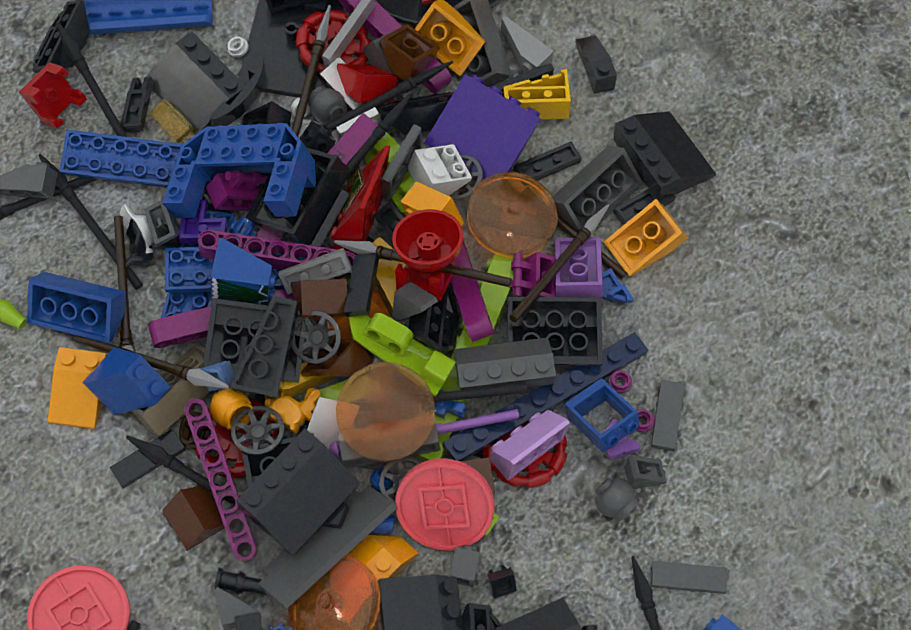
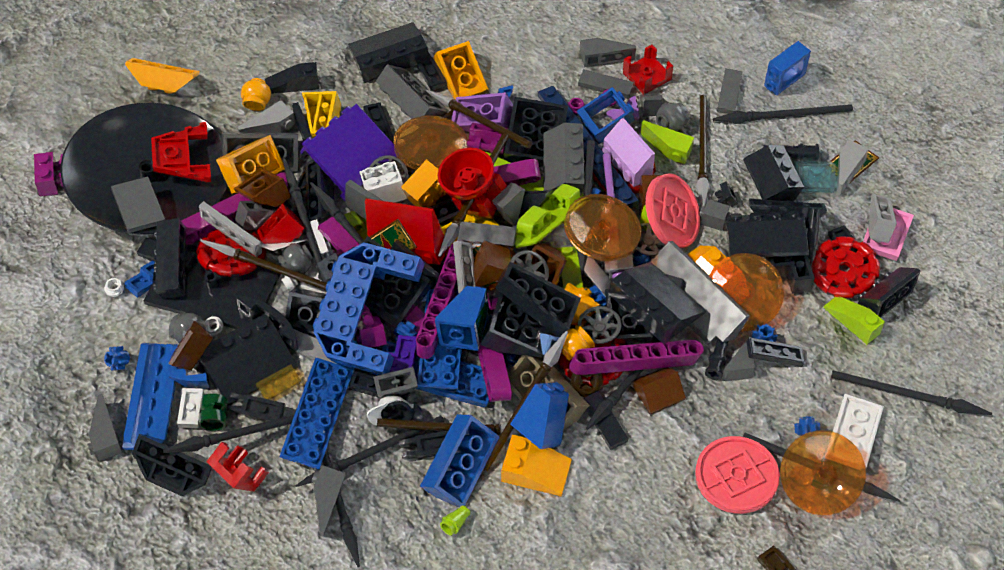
camera: 80 degrees left, 10 degrees down
none -> reddish brown slope [168,321,213,371]
none -> blue slope [168,369,210,389]
none -> dark grey piece [169,313,206,343]
none -> white plate [177,388,204,428]
none -> dark green wheel [199,394,228,432]
none -> light orange piece [241,78,271,111]
none -> black hinge [399,431,448,459]
none -> dark grey slope [579,38,636,67]
none -> red panel [623,44,674,94]
none -> lime slope [641,120,694,164]
none -> dark brown piece [696,95,710,207]

